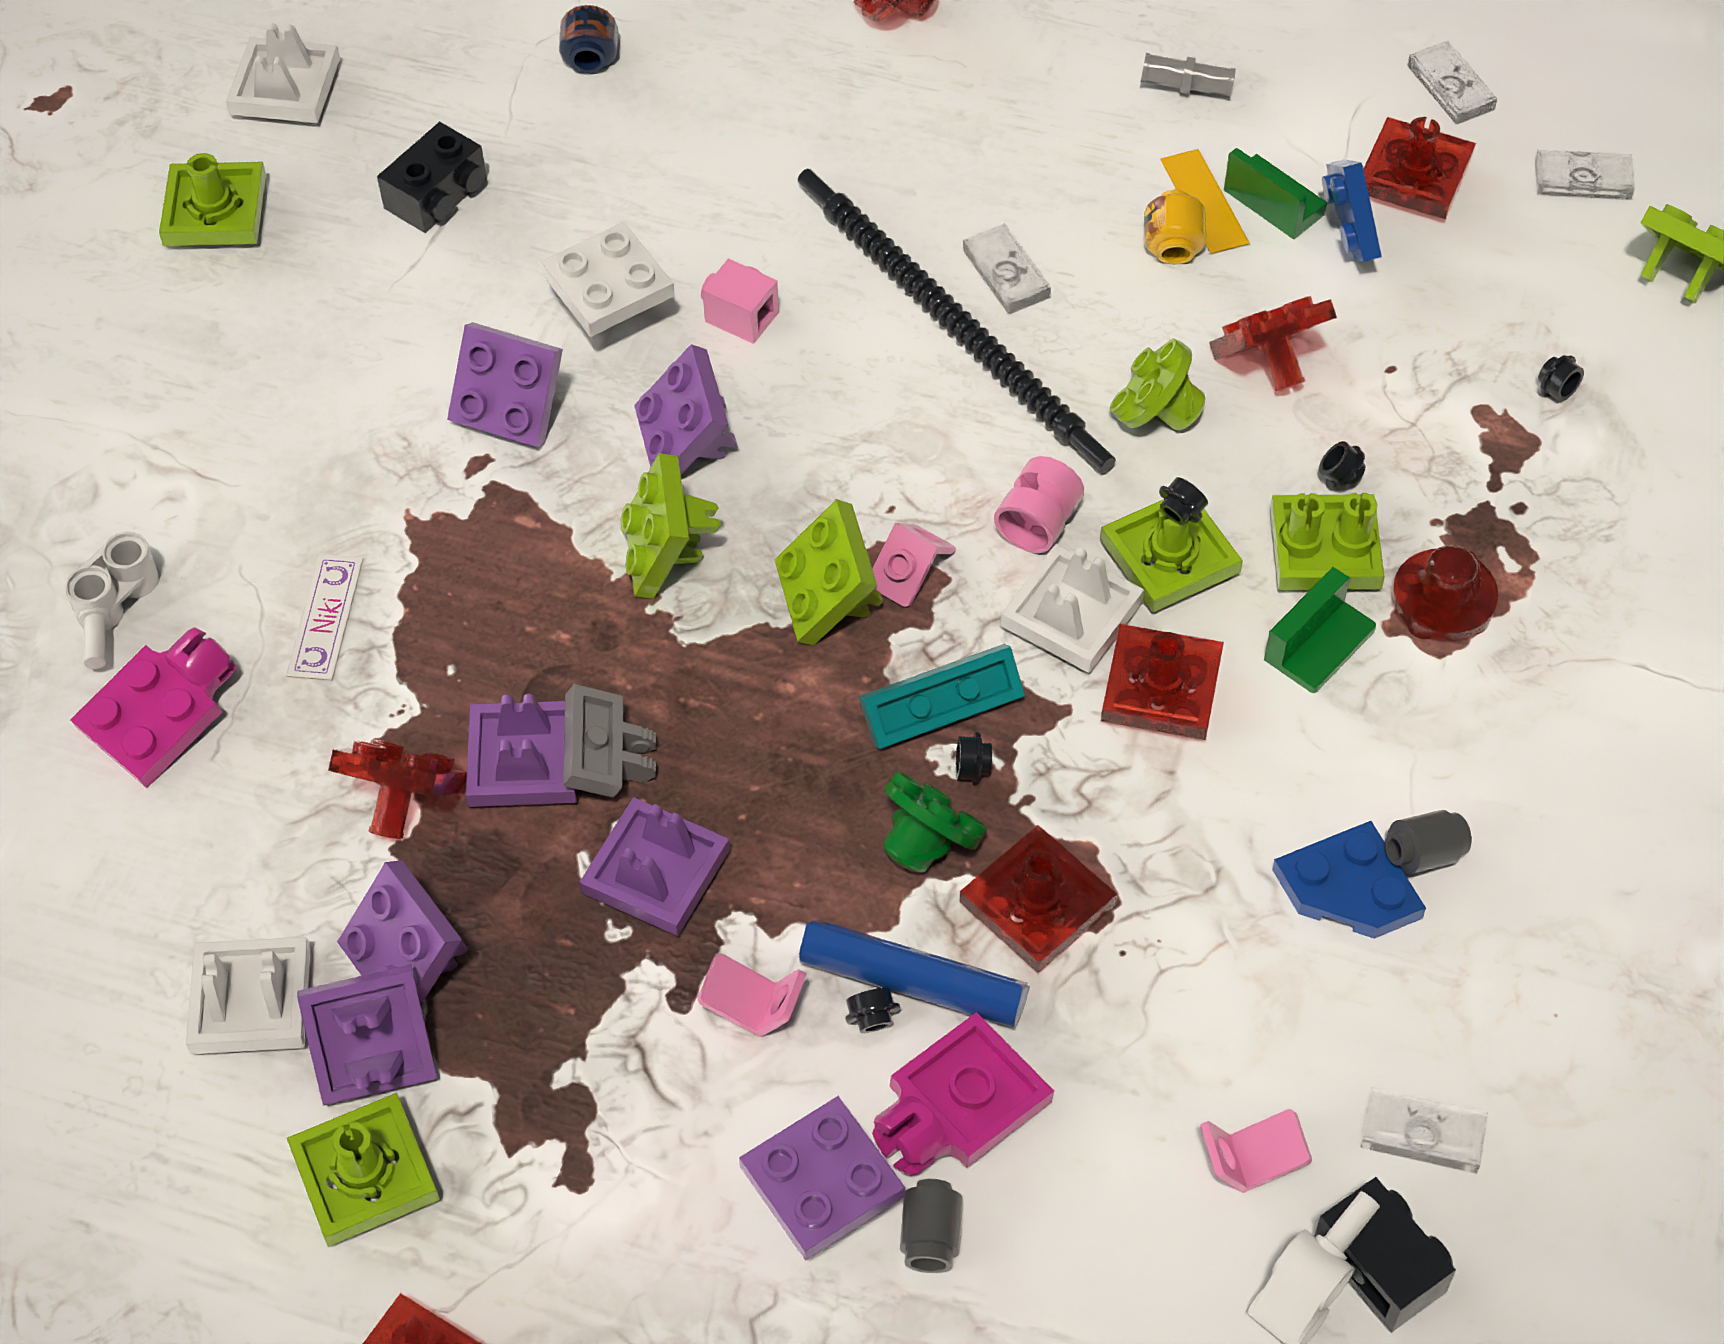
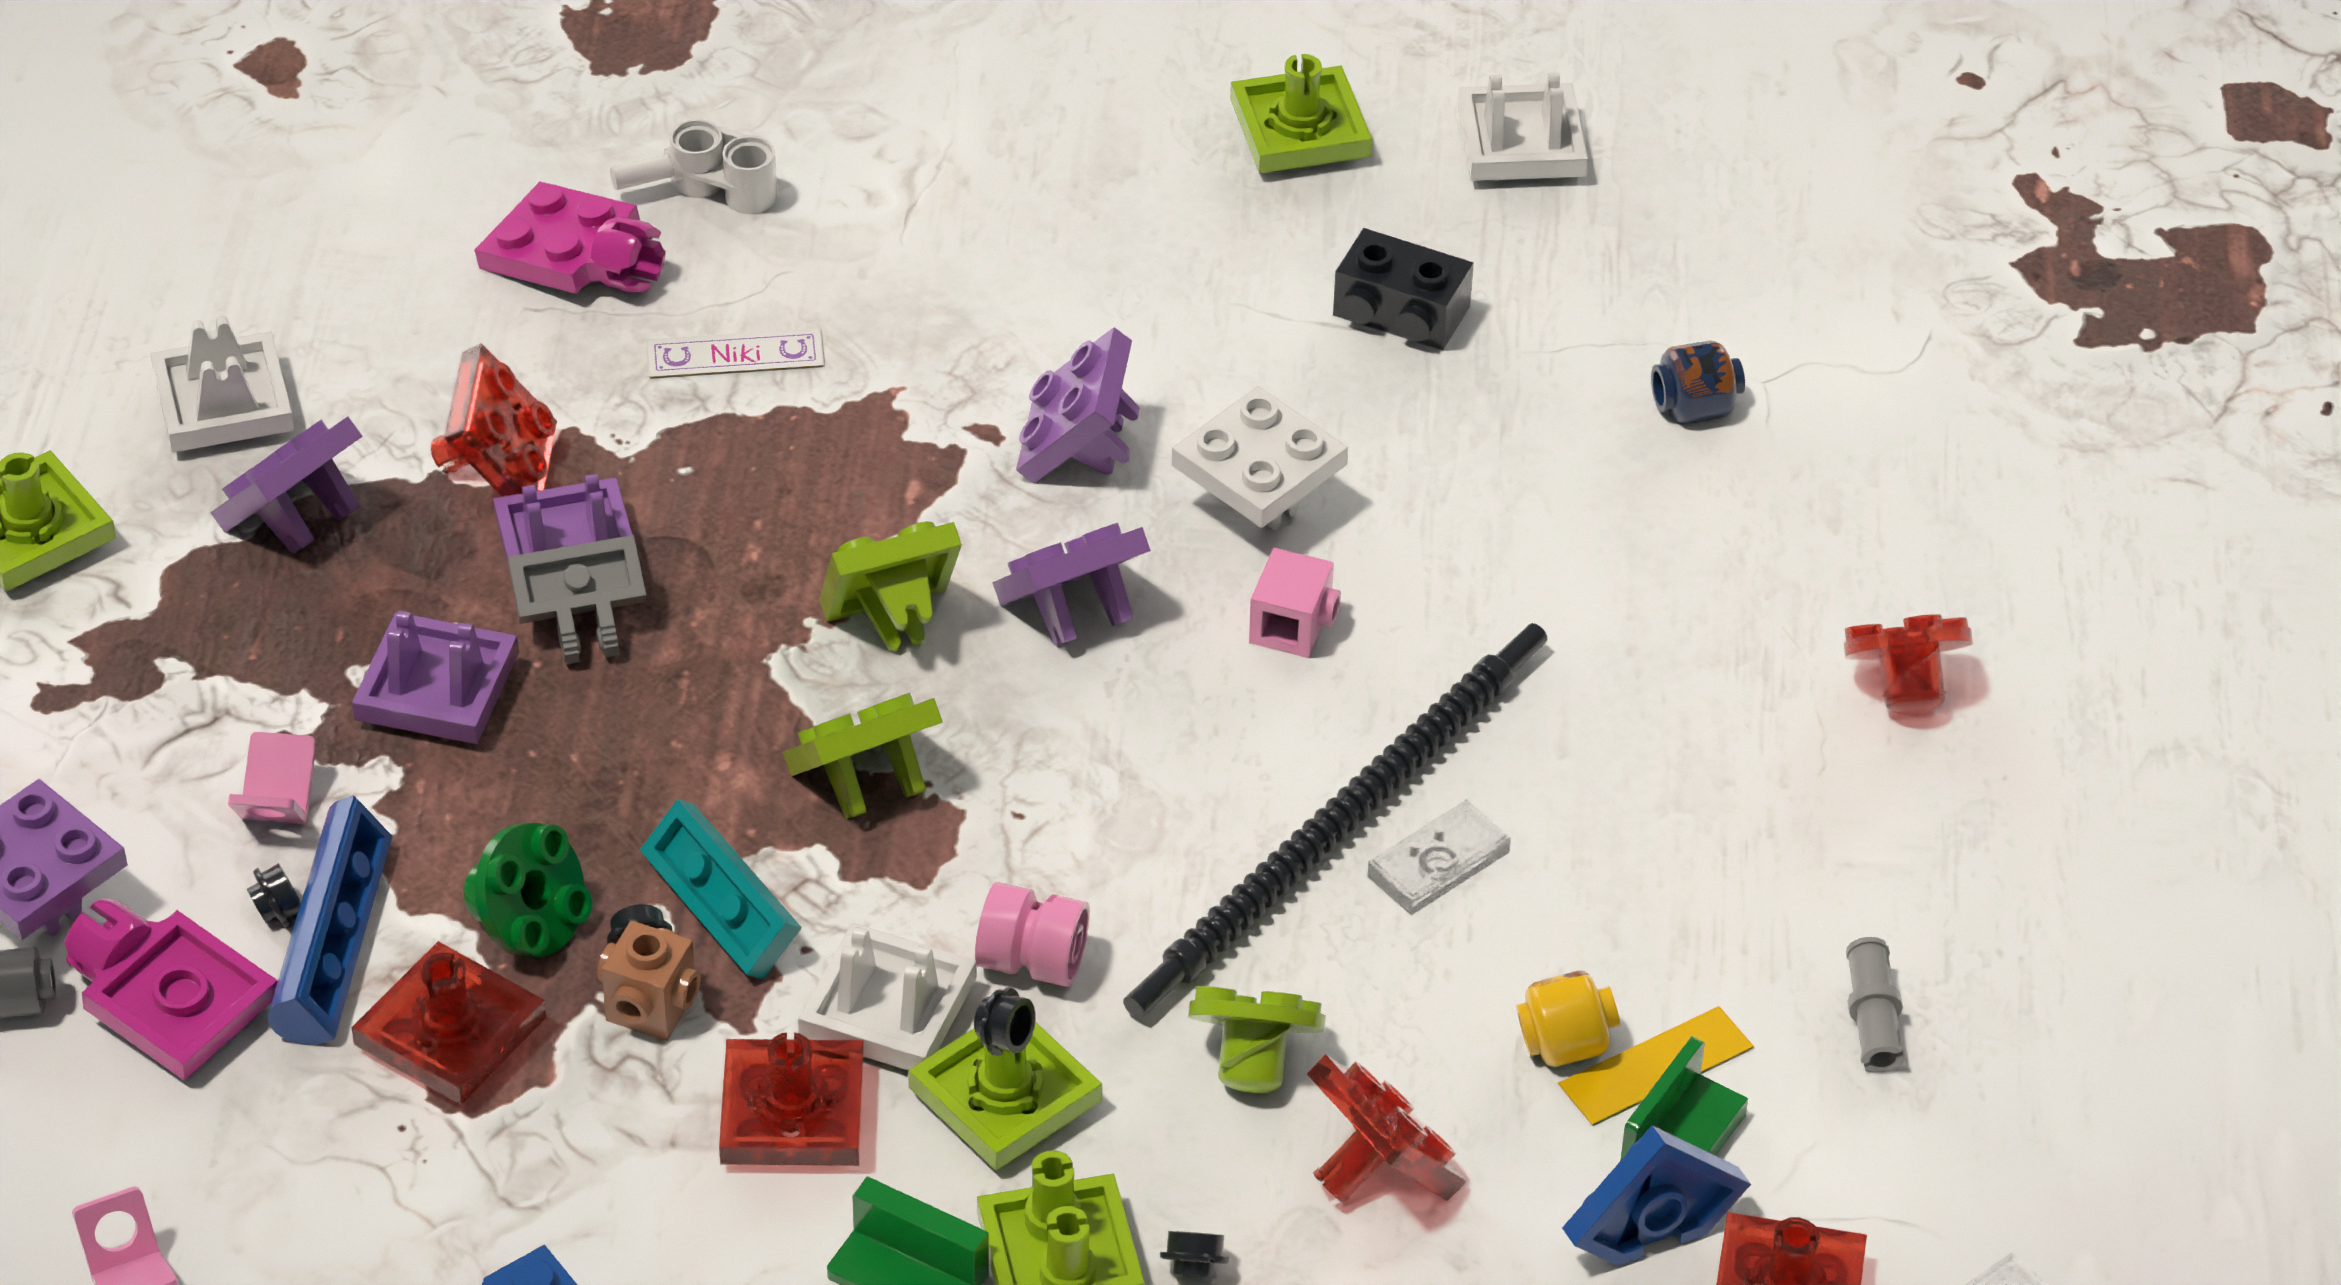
camera: 75 degrees right, 10 degrees down
medium lavender plate [297,964,437,1106] -> none
bright pink bracket [872,523,956,607] -> none
none -> nougat brick [597,921,701,1041]

